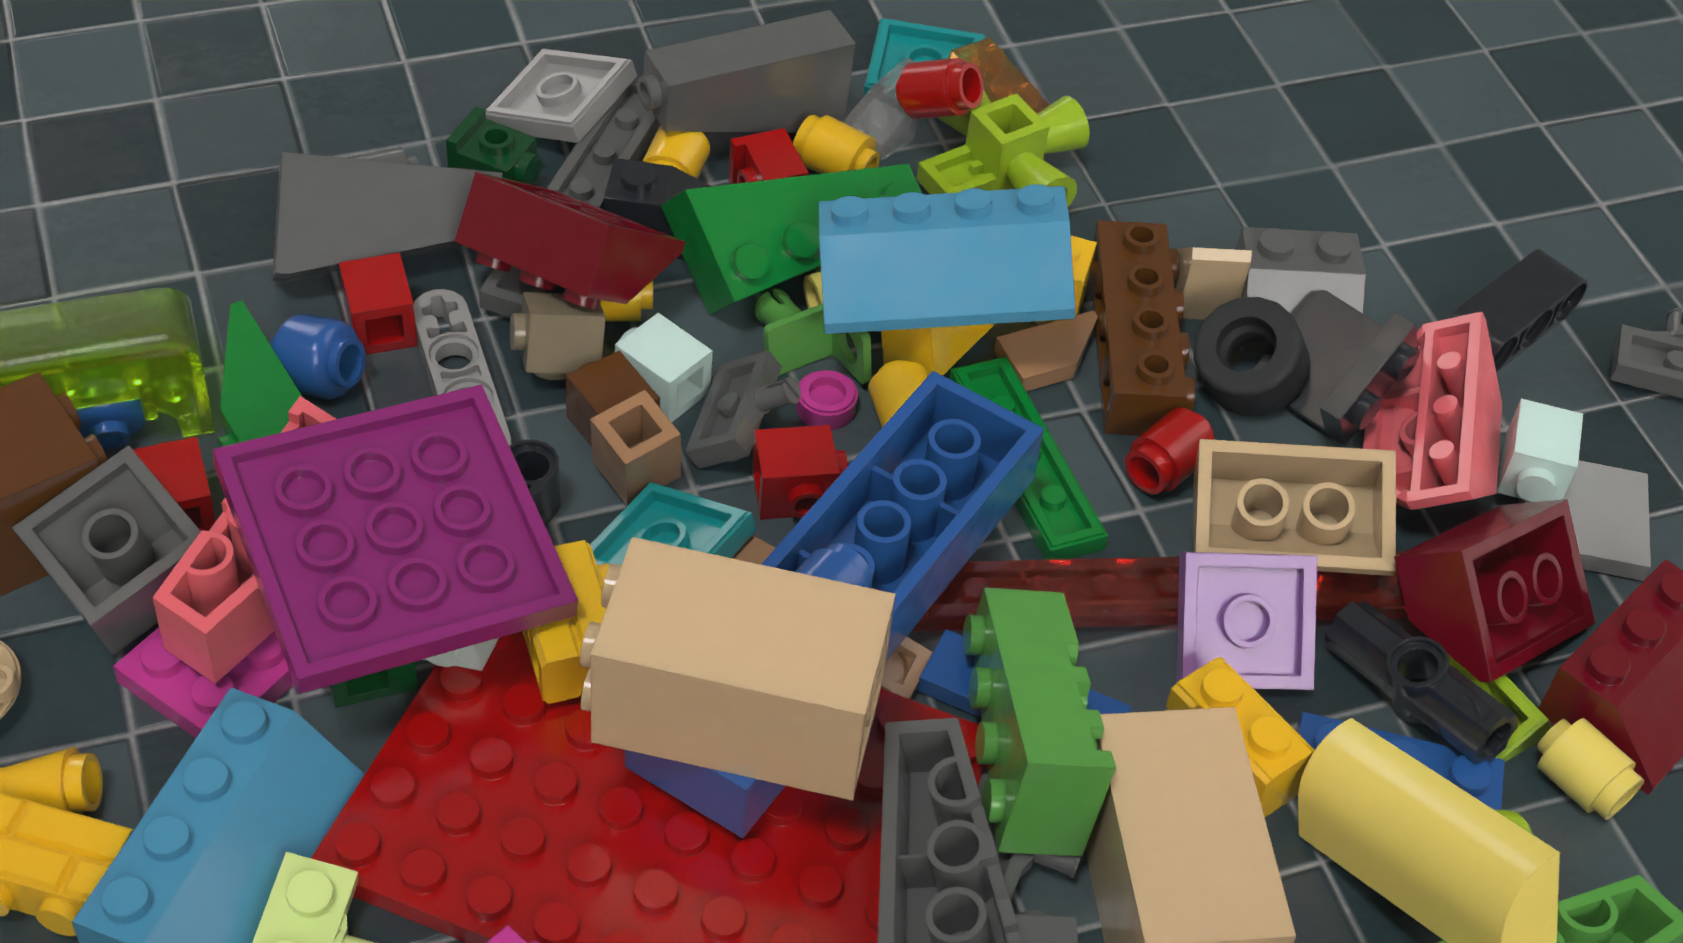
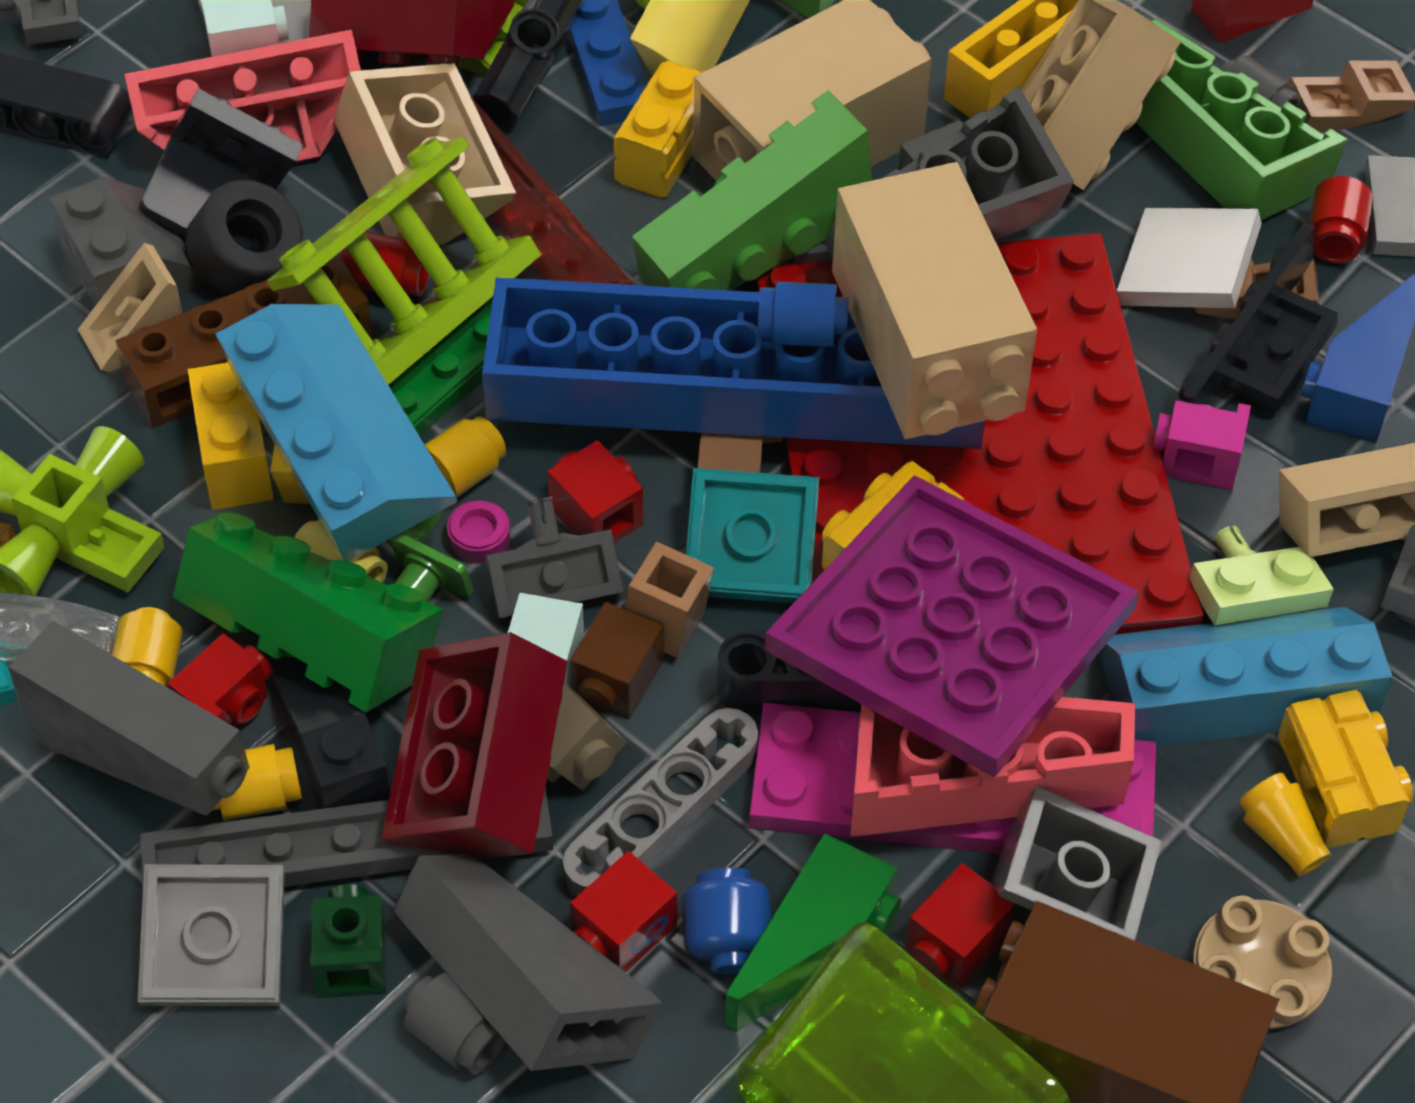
camera: 115 degrees left, 5 degrees up
red brick [896,58,984,119] -> none
plate [1176,552,1317,690] -> none
none -> lime fence [266,137,542,385]

